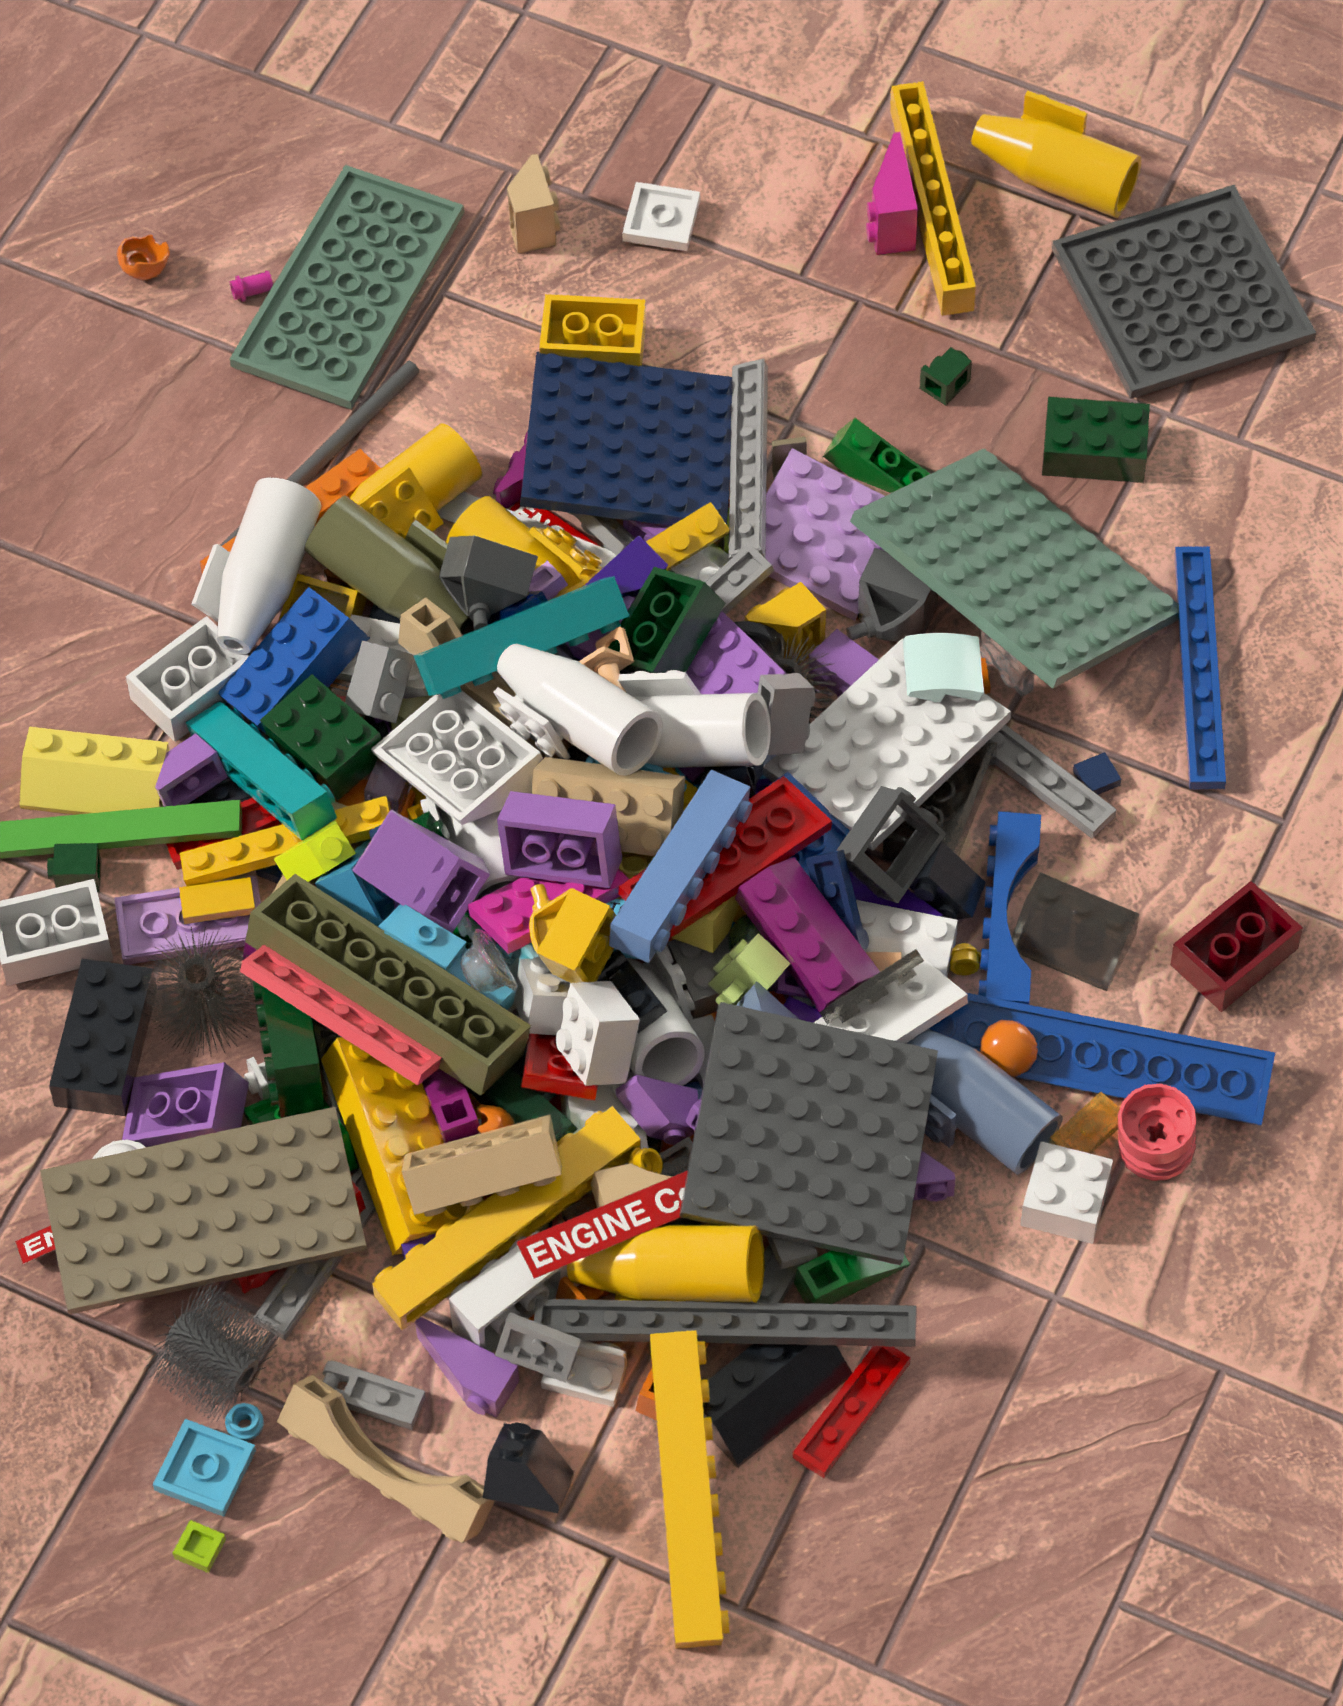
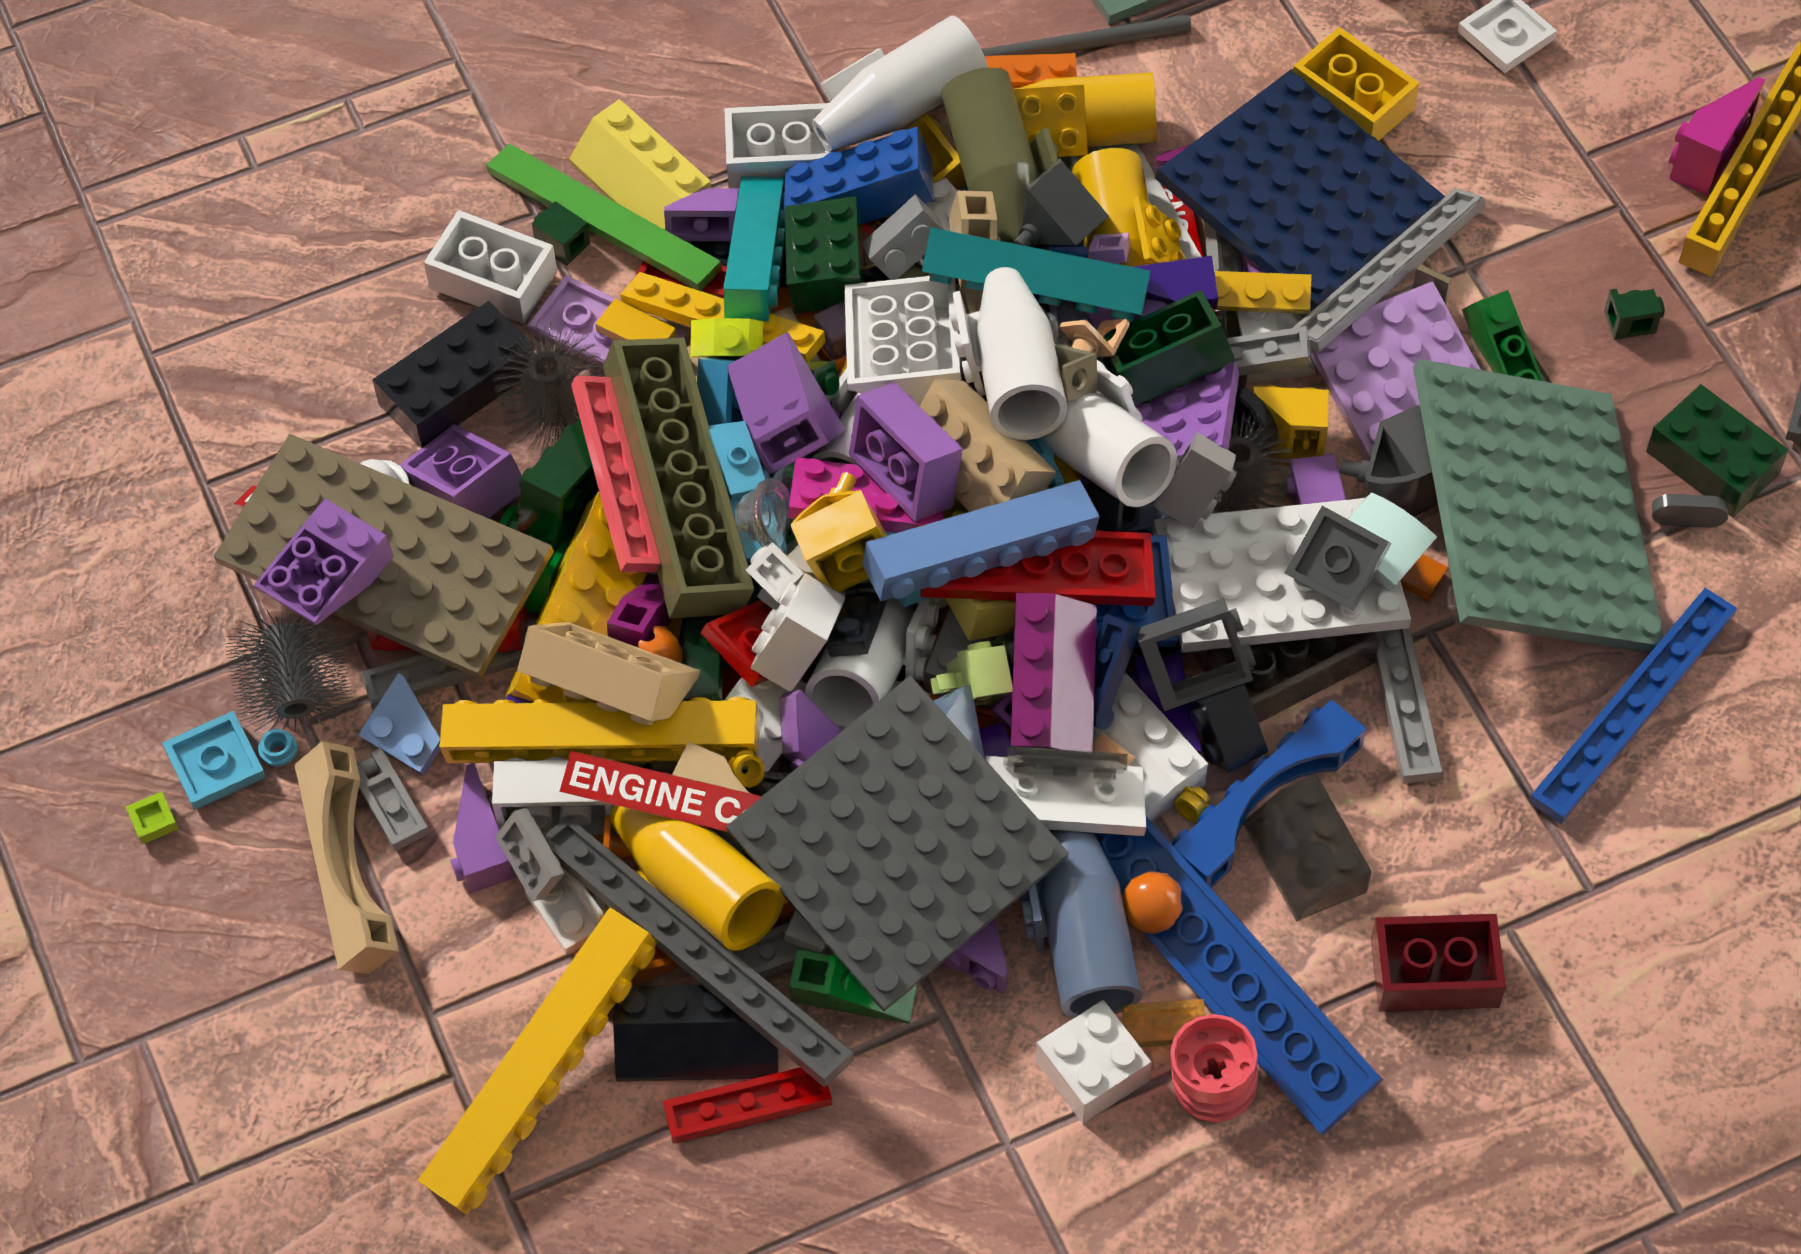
camera: 40 degrees right, 0 degrees up
black slope [483,1423,574,1513] -> none
dark blue tile [1073,752,1121,795] -> none
none -> medium lavender slope [254,499,394,625]
none -> light blue wing [358,673,440,776]
none -> white bracket [746,542,805,602]
none -> dark tan bracket [1055,344,1098,402]
none -> dark grey plate [1285,505,1392,611]
none -> dark grey tile [1652,494,1728,528]

